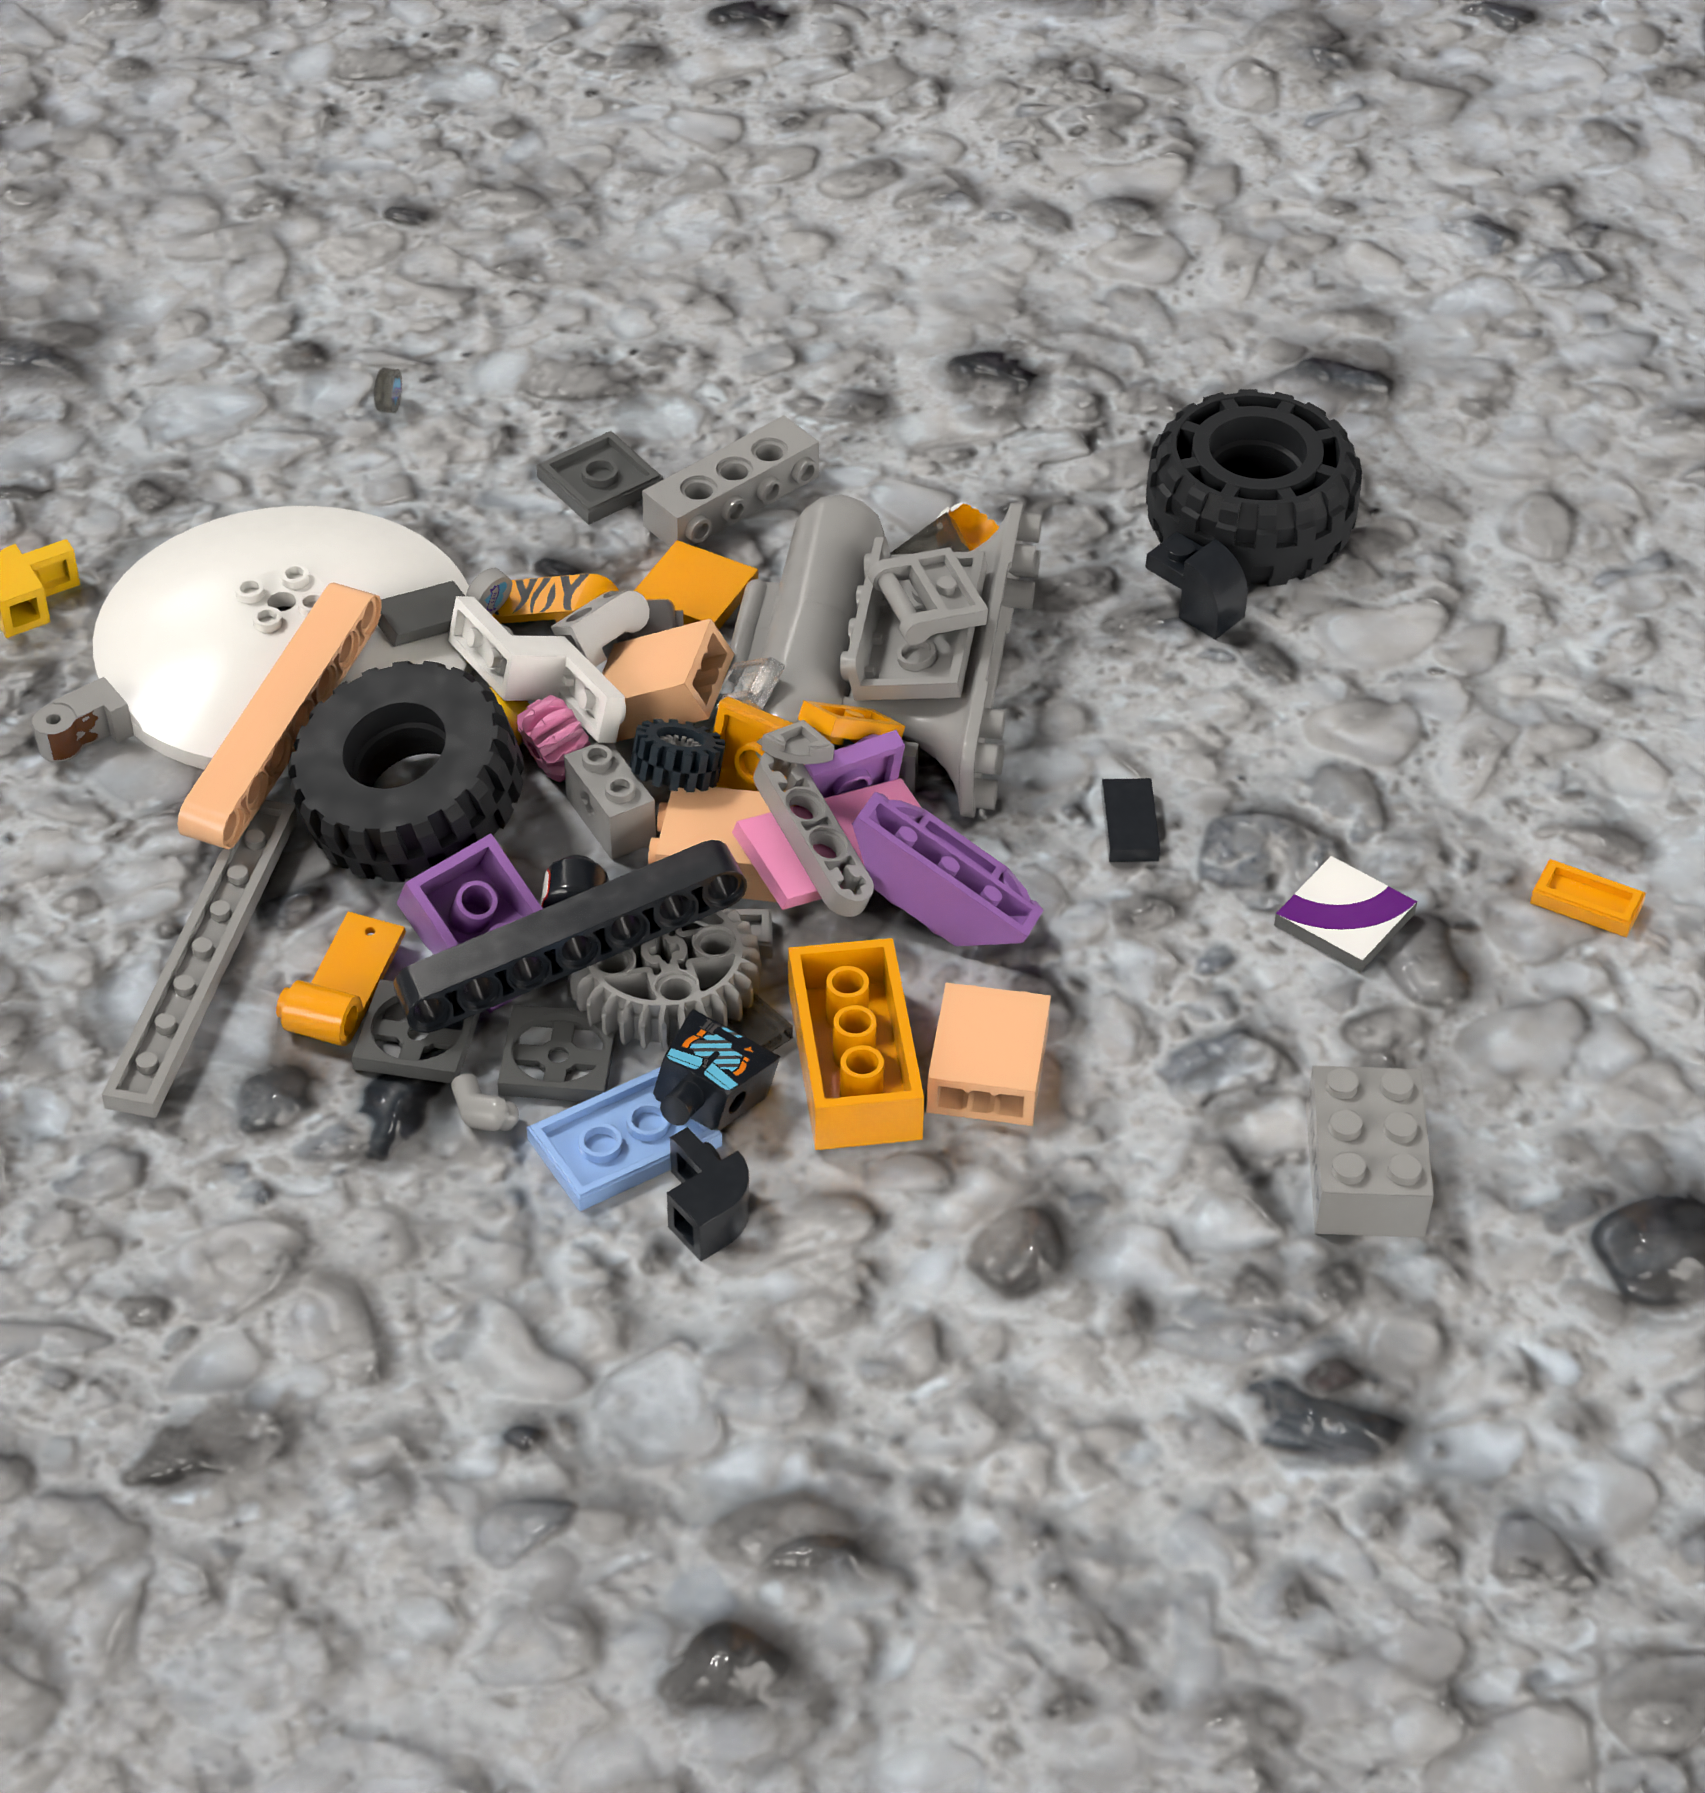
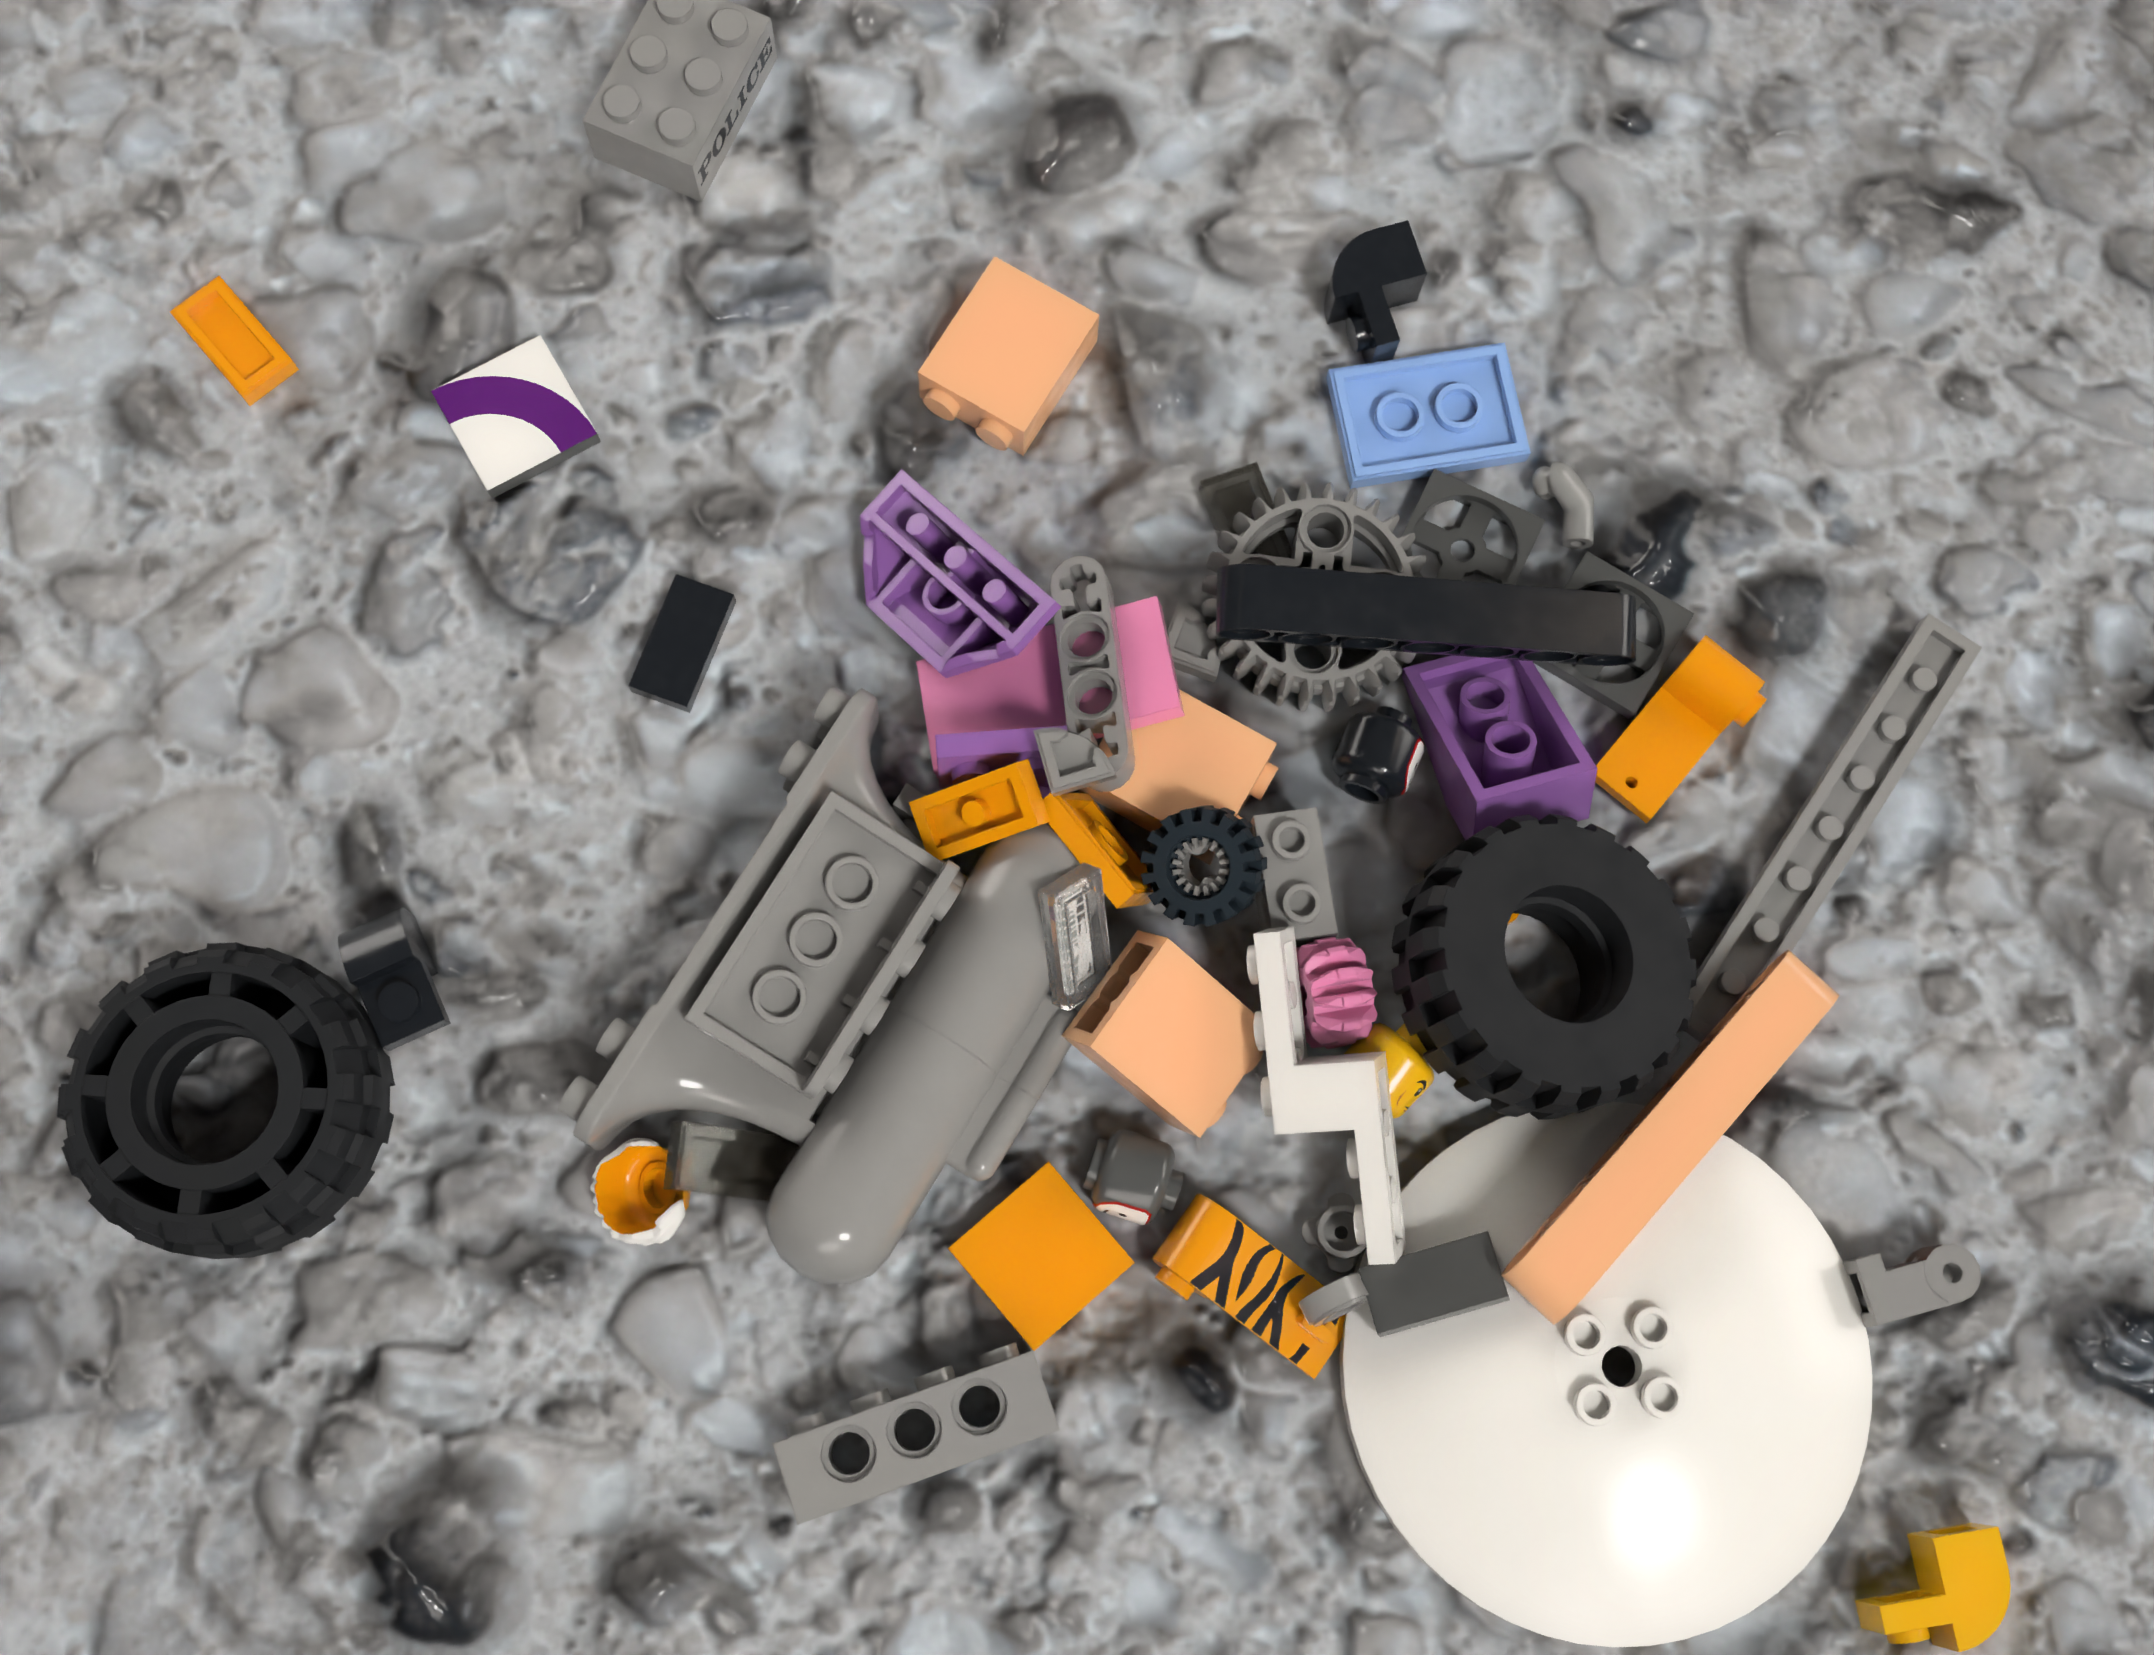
camera: 165 degrees left, 30 degrees up
dark grey tile [536,431,663,525] -> none
light grey leg [551,590,650,667] -> none
black torso [653,1009,780,1130] -> none
light orange brick [788,938,924,1150] -> none
light grey plate [868,547,989,645] -> none

